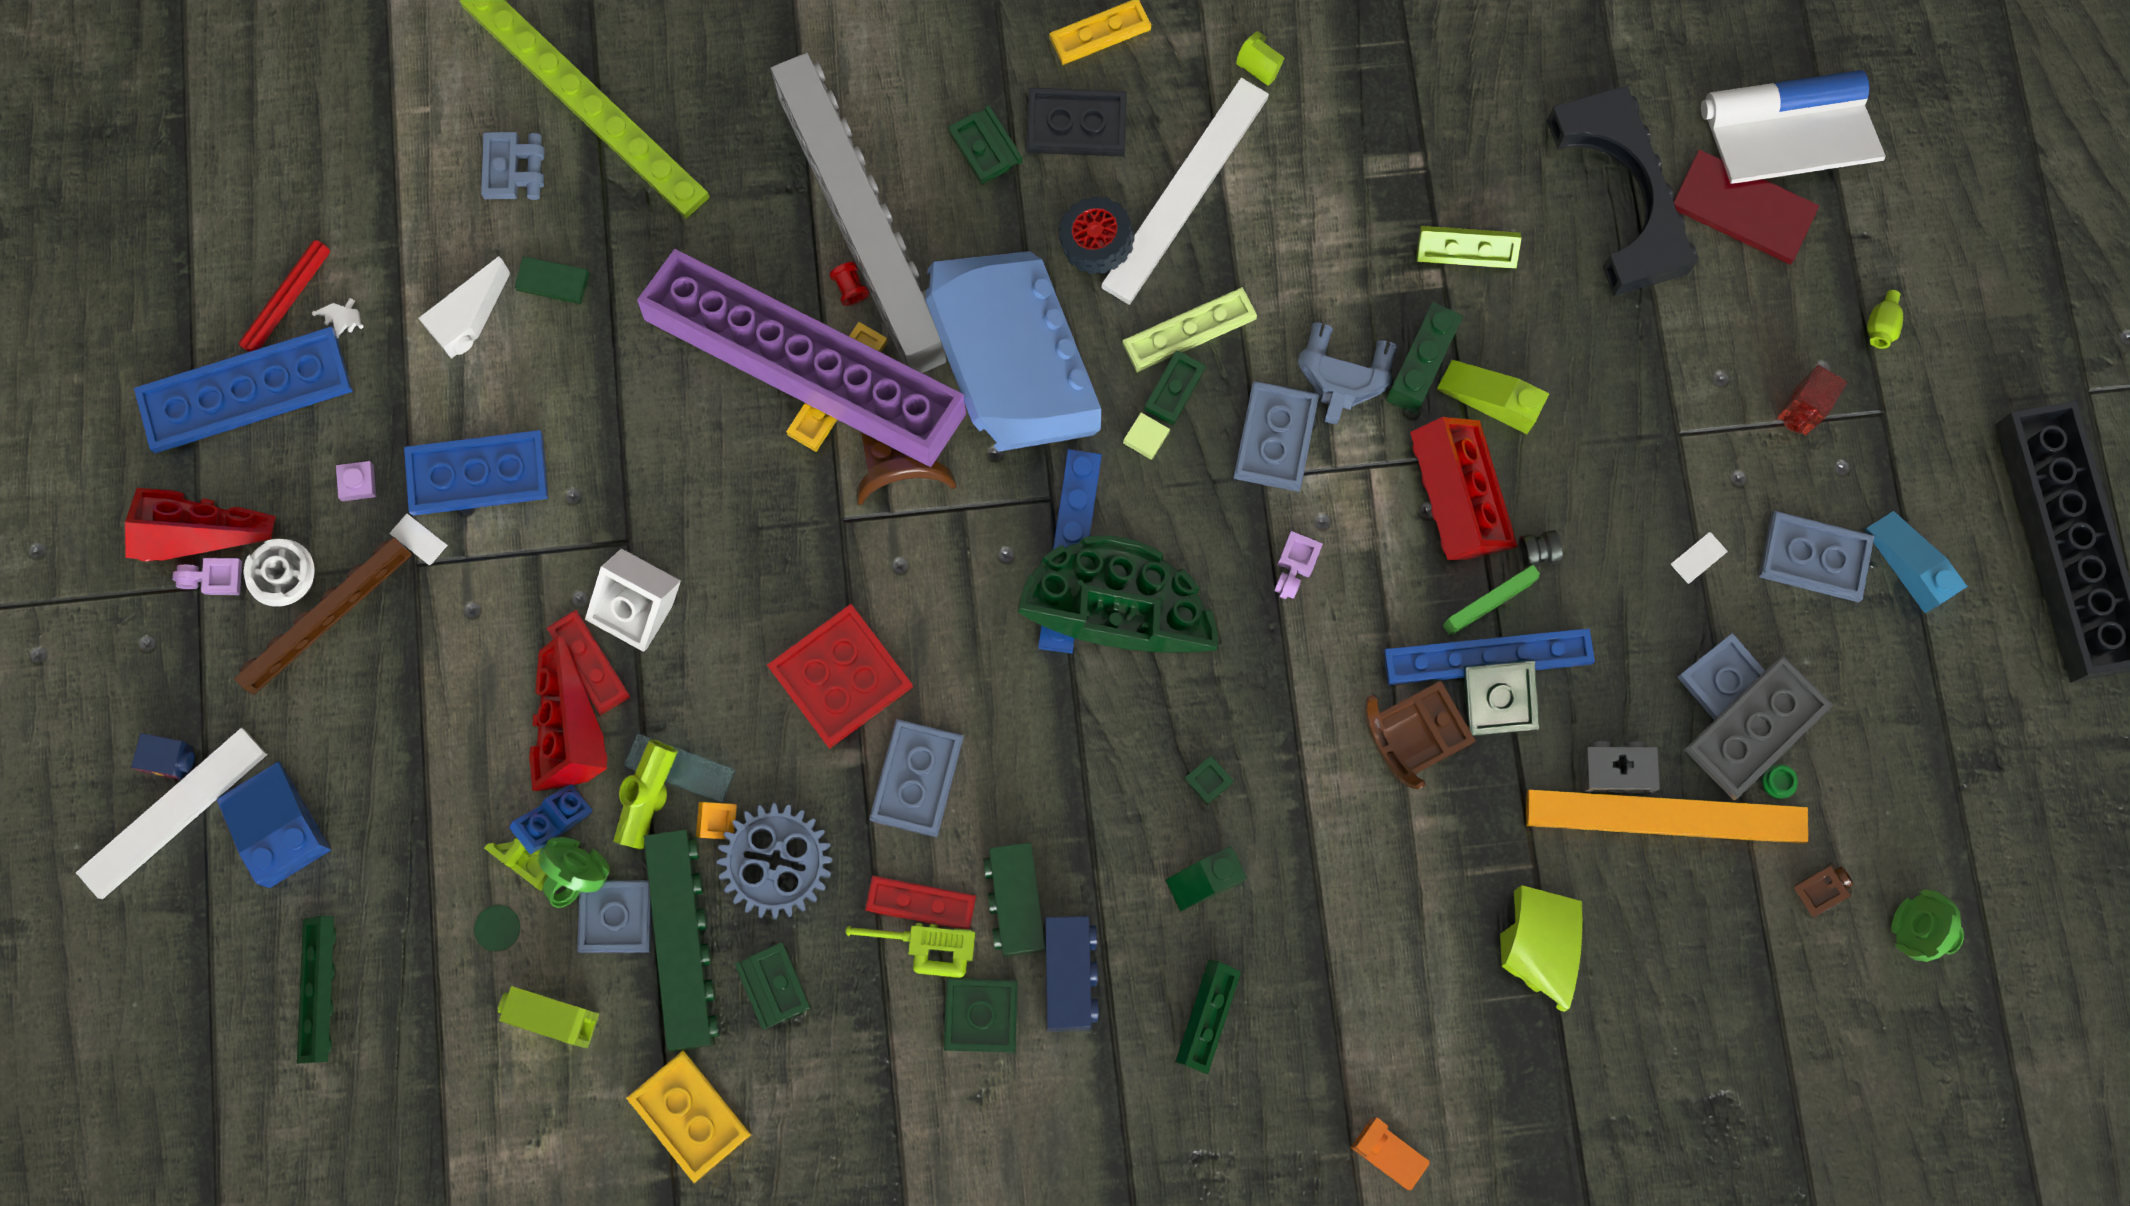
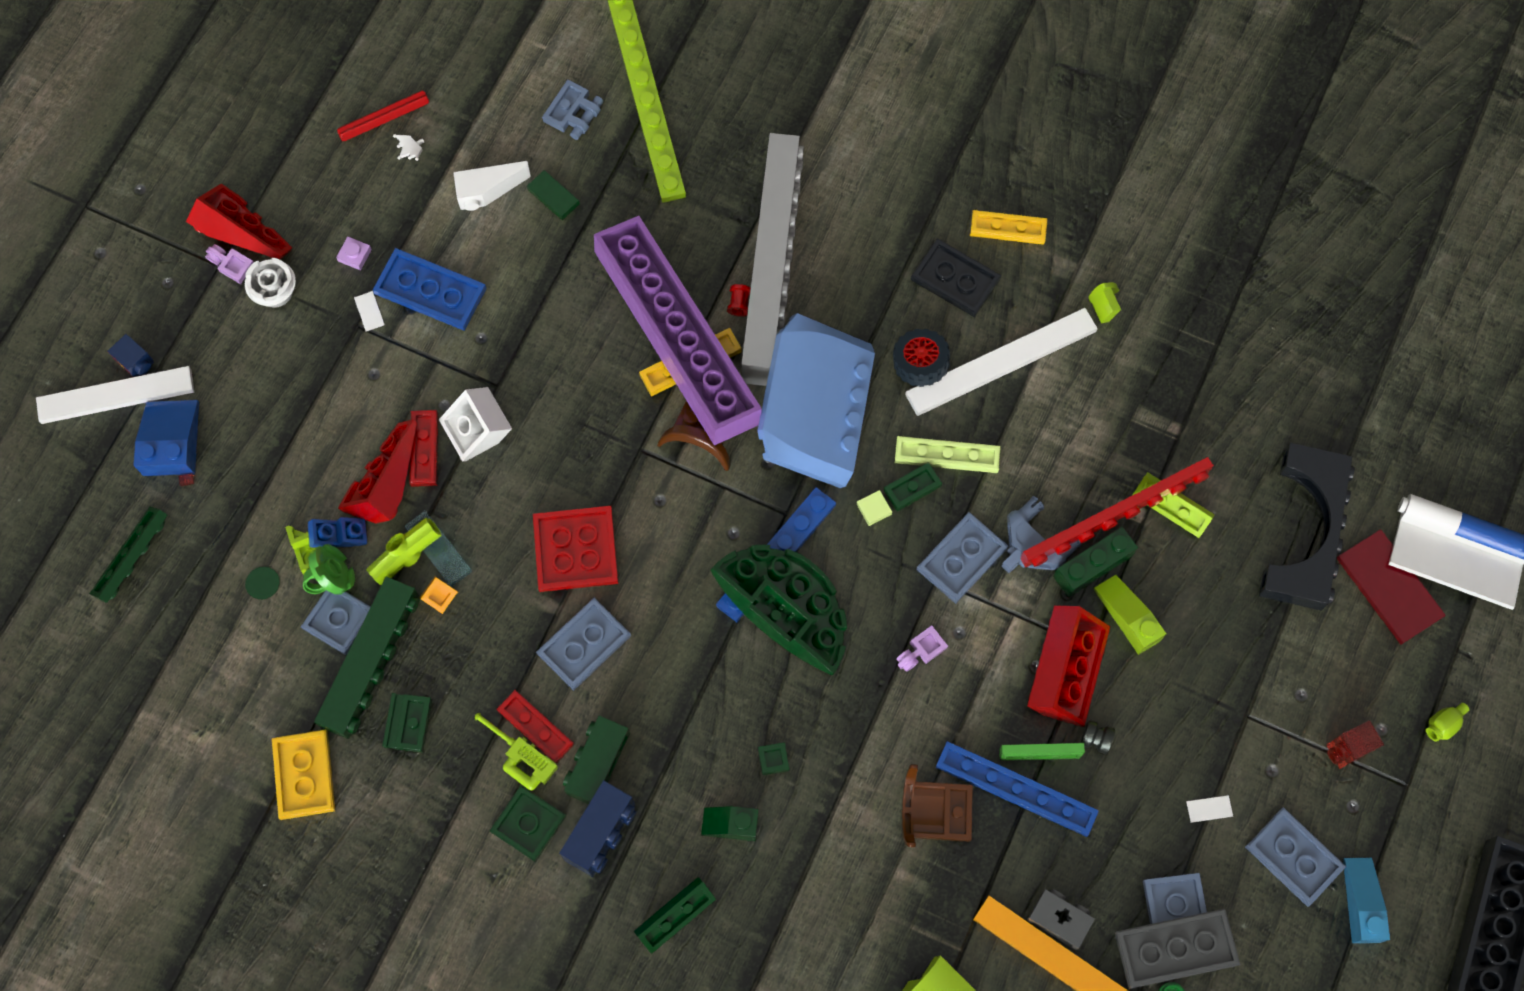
camera: 35 degrees right, 5 degrees down
blue plate [134,327,353,453] -> none
reddish brown plate [234,537,412,695] -> none
lime slope [498,986,599,1048] -> none
sand blue gear [717,803,832,920] -> none
dark green plate [948,105,1022,185] -> none
tile [1463,659,1539,736] -> none
none -> clear red piece [179,474,194,486]
none -> red plate [1020,457,1214,568]

